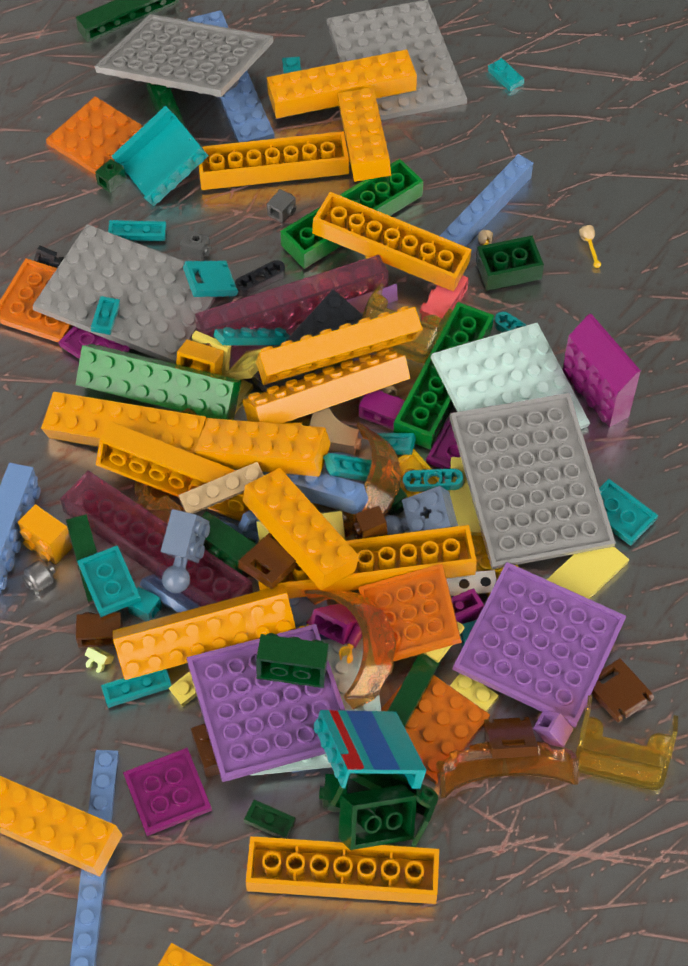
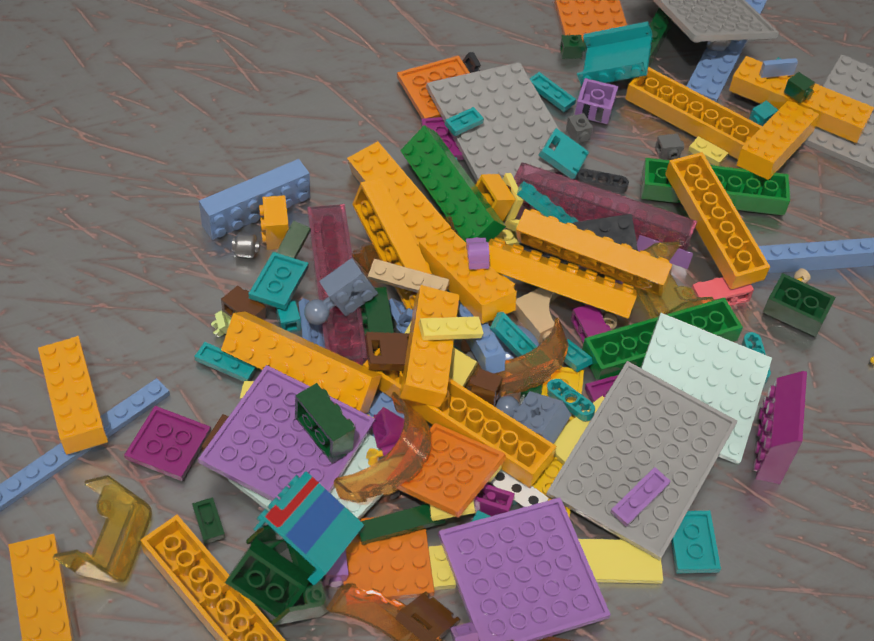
camera: 40 degrees right, 5 degrees down
none -> clear yellow windscreen [53,475,152,583]
none -> light yellow plate [418,316,483,340]
none -> medium lavender plate [466,237,489,269]
none -> medium lavender brick [575,78,618,124]
none -> medium lavender plate [610,467,671,527]
none -> light yellow plate [688,136,728,166]
none -> teal brick [749,100,778,126]
none -> medium blue tile [759,58,798,78]
none -> dark green brick [784,72,815,103]

